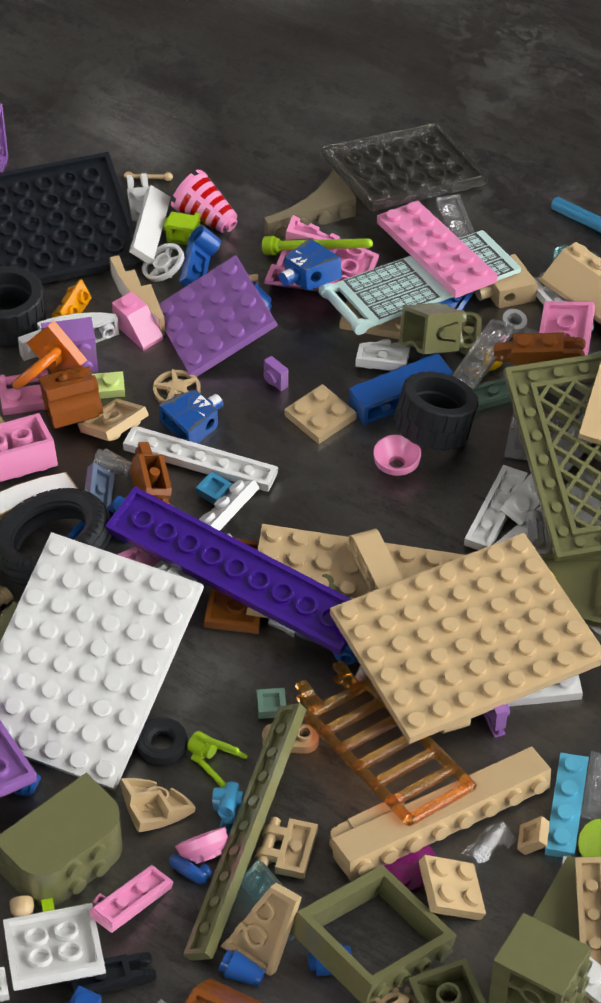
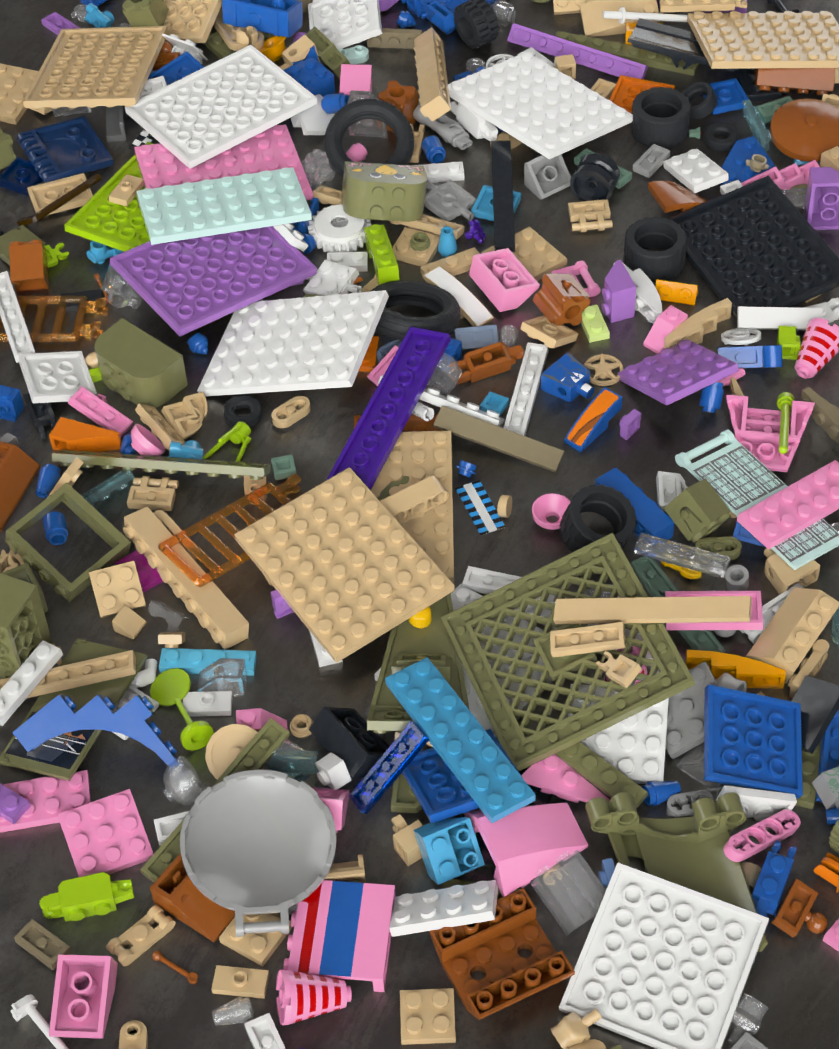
camera: 85 degrees right, 0 degrees up
orange tile [12,321,87,390] -> none
blue torso [279,239,342,290] -> none
tan plate [285,384,357,444] -> none
dark orange hinge [494,332,586,366] -> none
none -> orange slope [49,417,122,452]
none -> tan slope [112,605,146,640]
none -> tan plate [135,403,185,450]
none -> tan plate [271,396,311,428]
none -> dark tan tile [433,406,564,473]
none -> blue plate [455,460,477,477]
none -> sticker [455,480,506,535]
none -> tan tile [497,495,512,518]
none -> slope [564,387,622,452]

